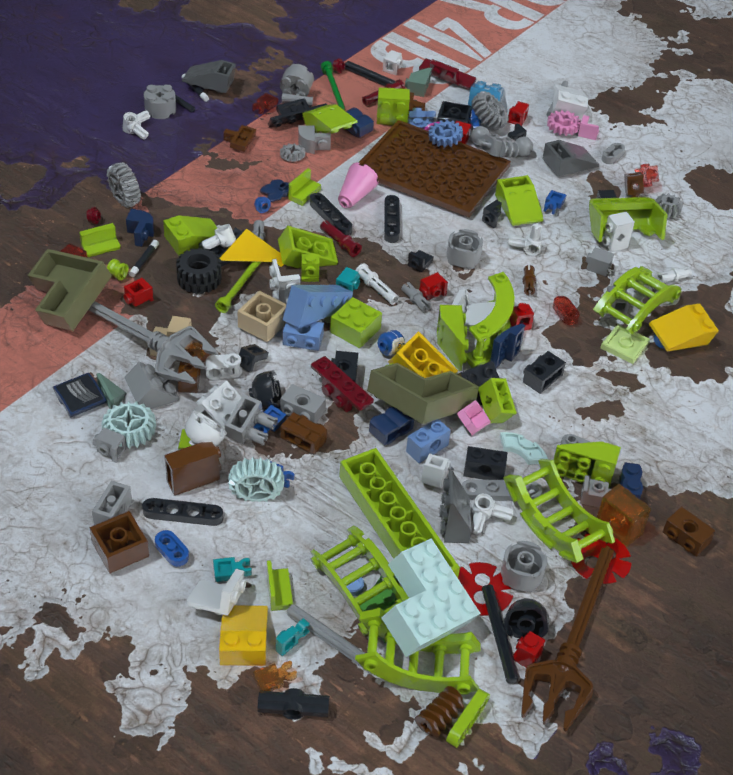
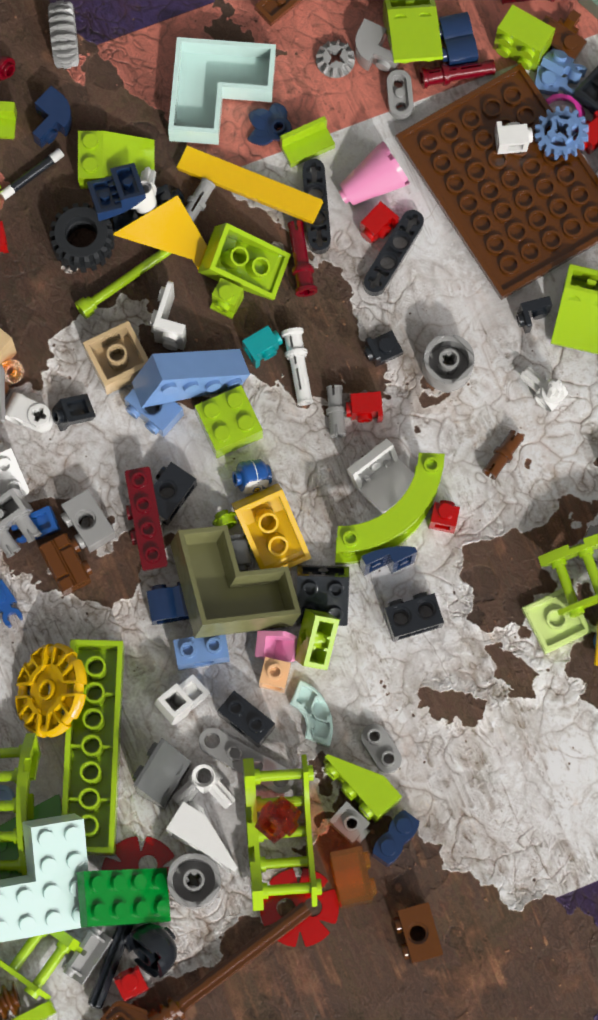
camera: 30 degrees right, 30 degrees up
black cylinder [249,370,282,410] -> none
blue plate [254,197,271,213] -> none
lime slope [436,305,469,371] -> none
clear red plate [552,296,580,325] -> none
none -> yellow plate [15,643,87,738]
none -> light grey hinge [63,927,113,985]
none -> green plate [77,868,171,928]
none -> dark blue slope [87,163,146,221]
none -> white slope [166,801,238,876]
none -> light aqua piece [168,37,276,145]
none -> yellow tile [177,146,323,224]
none -> clear red brick [255,796,302,844]
none -> light nougat brick [259,657,291,693]
none -> red brick [359,201,399,243]
none -> light grey plate [386,70,414,119]
none -> dark red pin [419,59,496,89]
none -> white brick [494,121,533,154]

